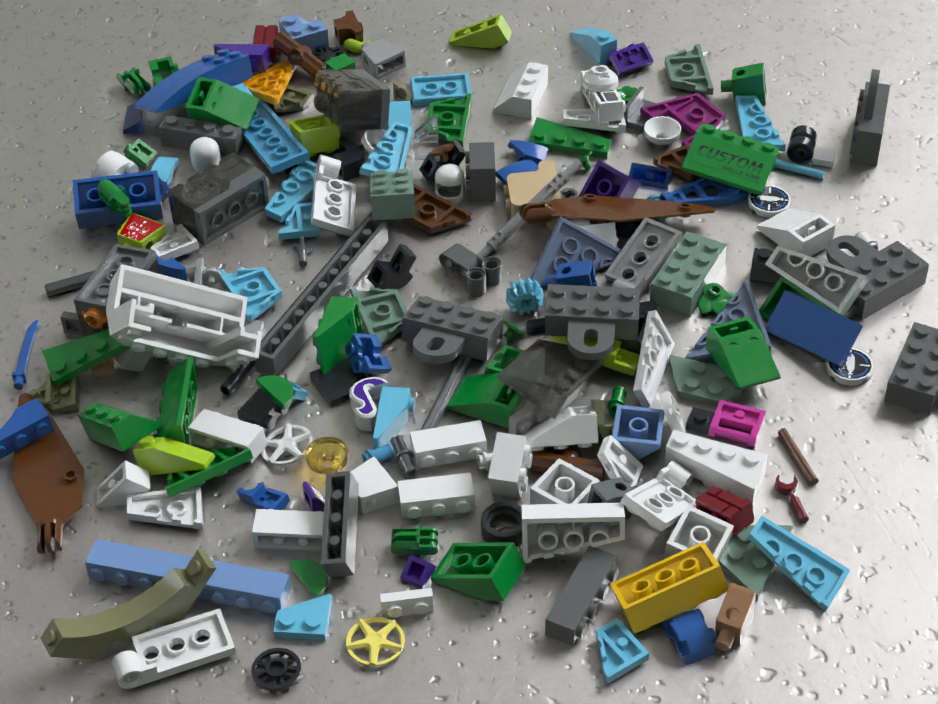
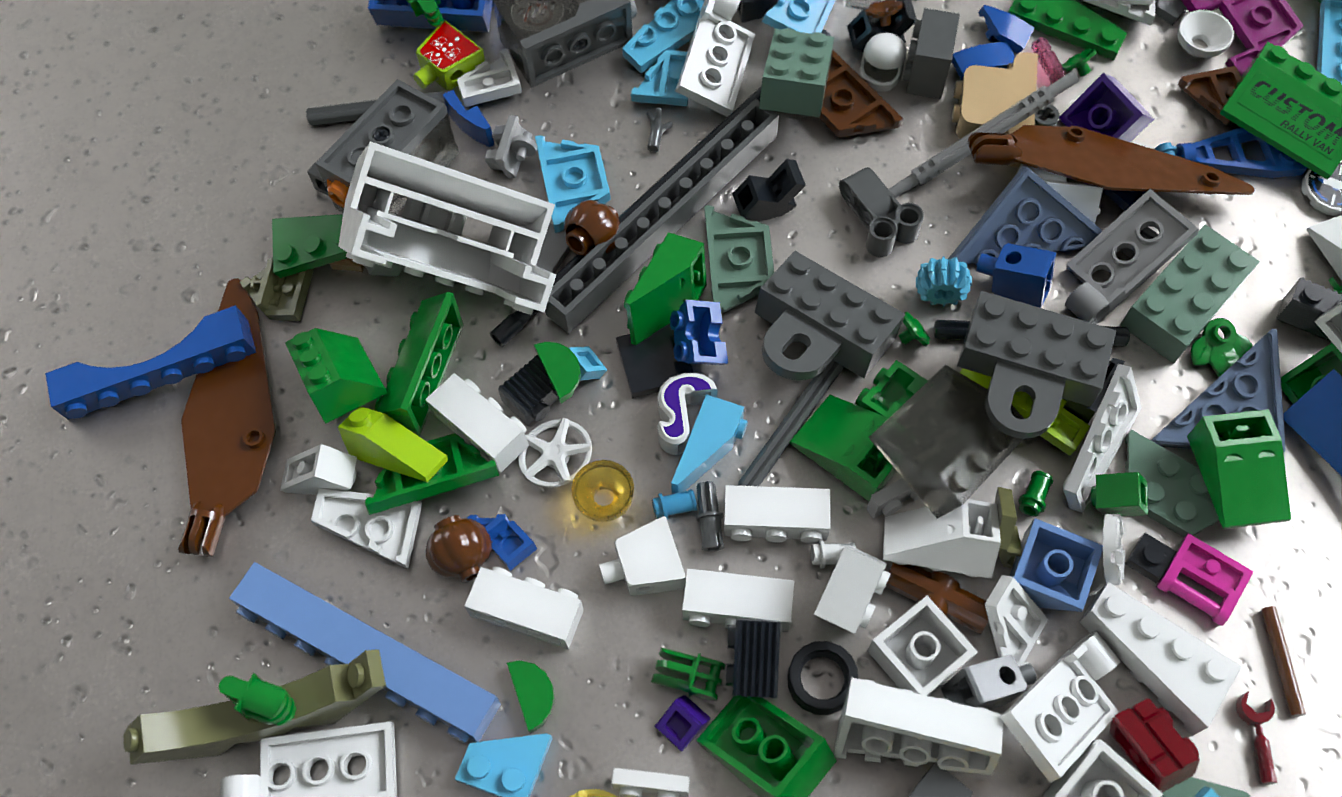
camera: 15 degrees right, 20 degrees up
blue sword [12,320,39,390] -> none
dark purple slope [302,481,325,512] -> none
dark grey brick [321,471,359,577] -> none
clear blue slope [629,162,673,190] -> none
none -> green arm [218,673,296,726]
none -> reddish brown plant [426,515,492,582]
none -> reddish brown plant [564,200,620,256]
none -> black brick [726,619,781,698]
none -> clear pink axle [1031,37,1067,84]
none -> green brick [1091,472,1148,517]

